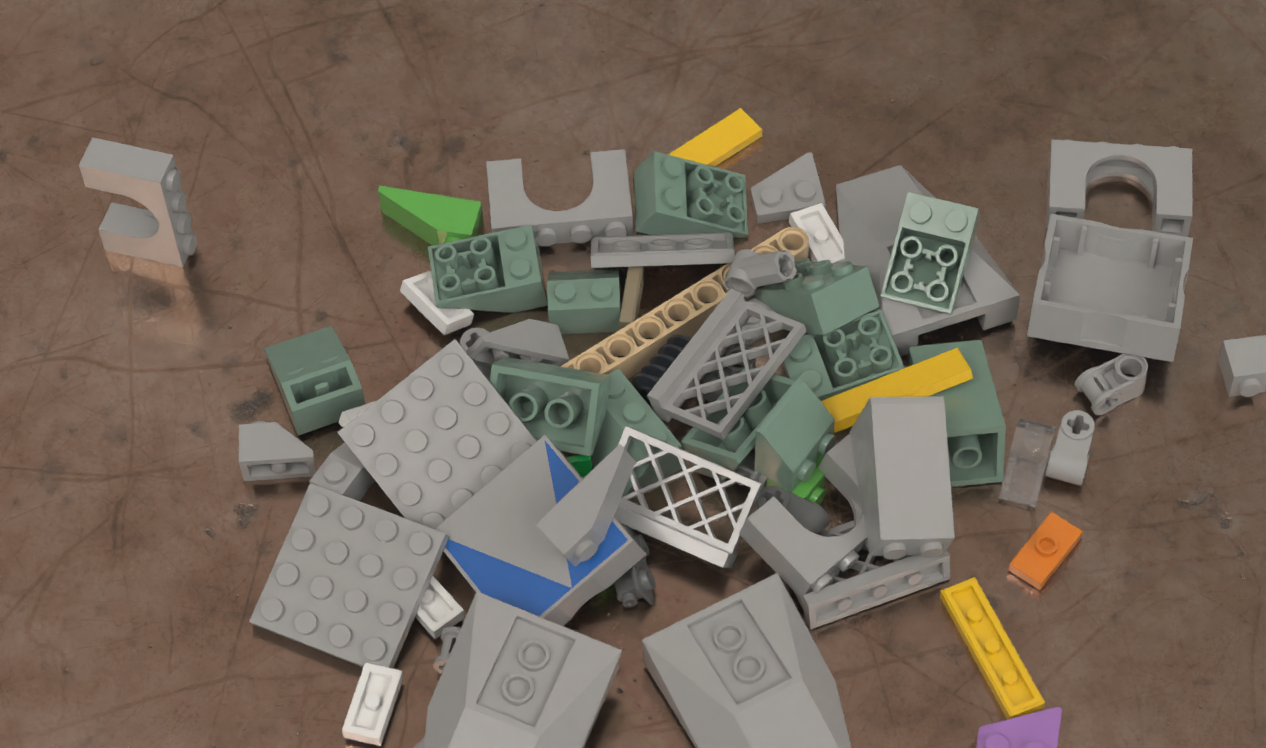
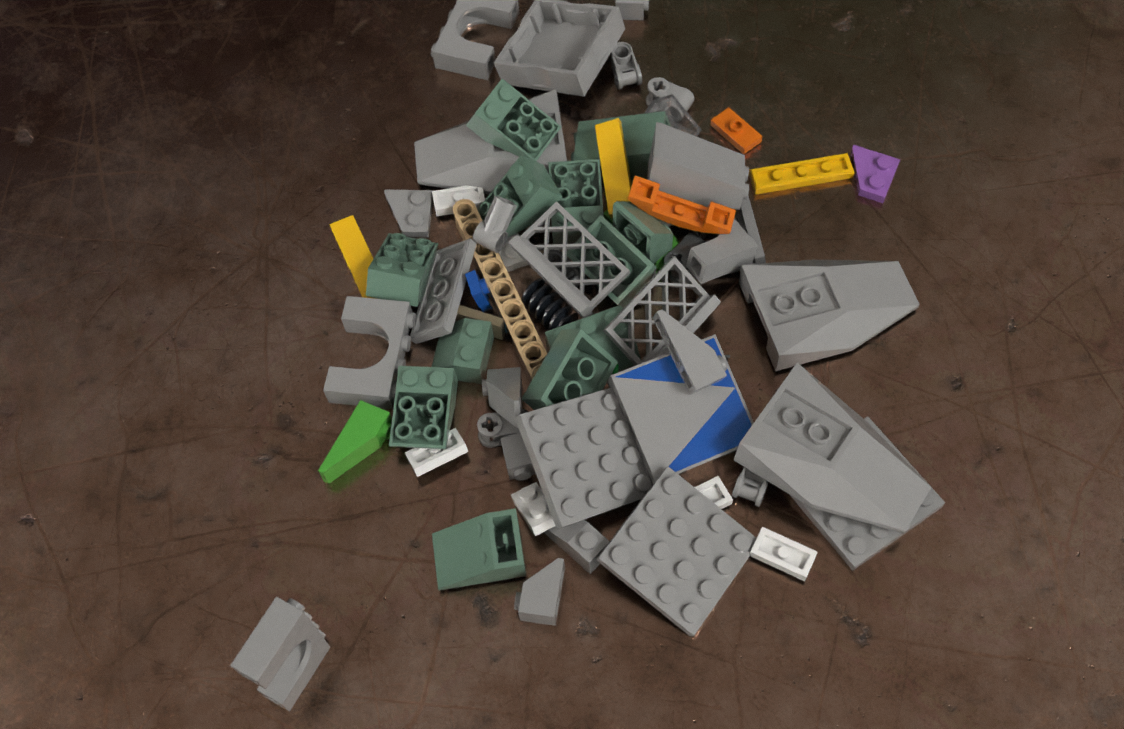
camera: 75 degrees left, 5 degrees up
none -> blue plate [465,270,493,312]
none -> orange slope [627,175,736,234]

